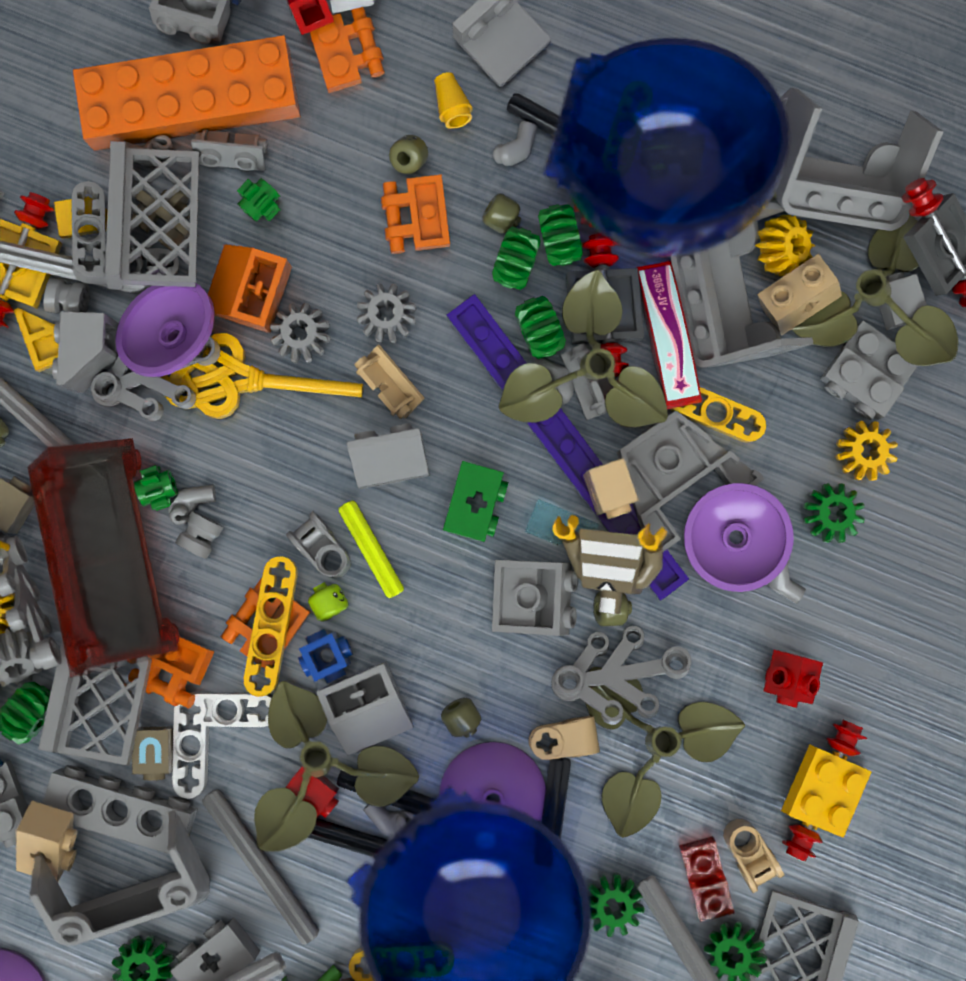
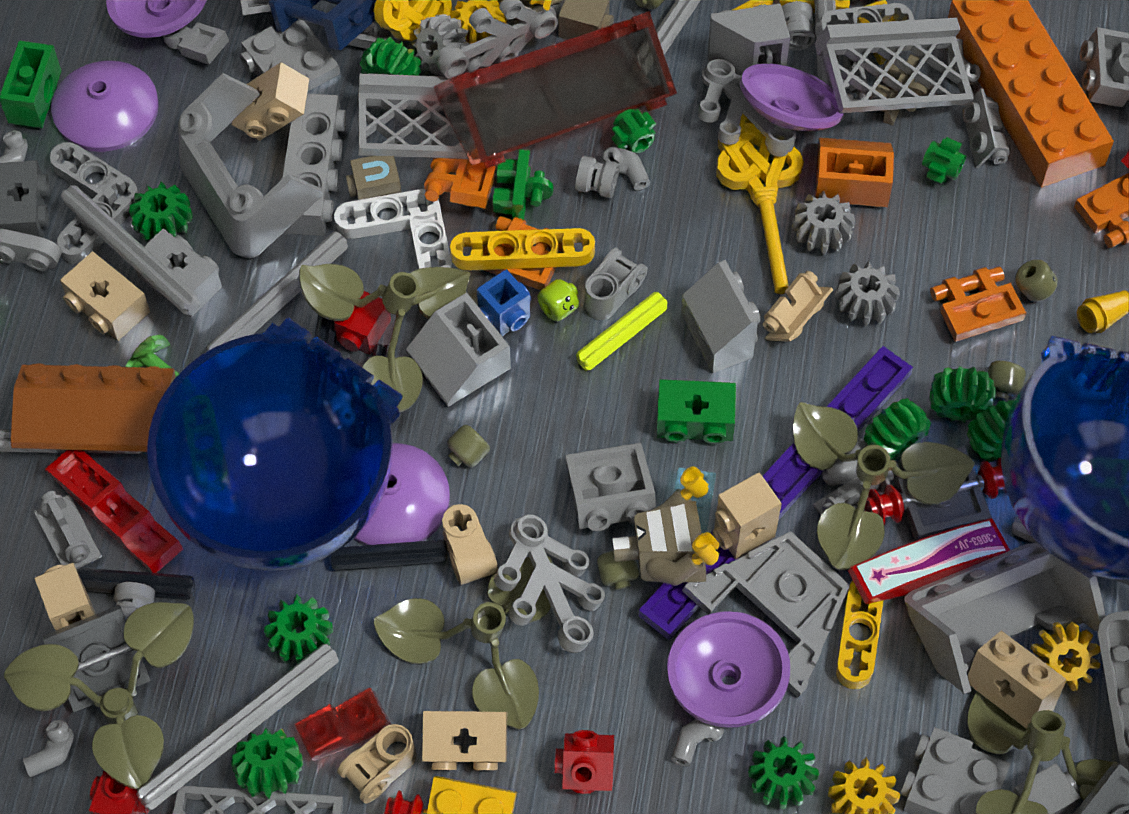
camera: 75 degrees right, 25 degrees down
none -> tan brick [422,711,508,770]
none -> green hips [493,149,554,220]

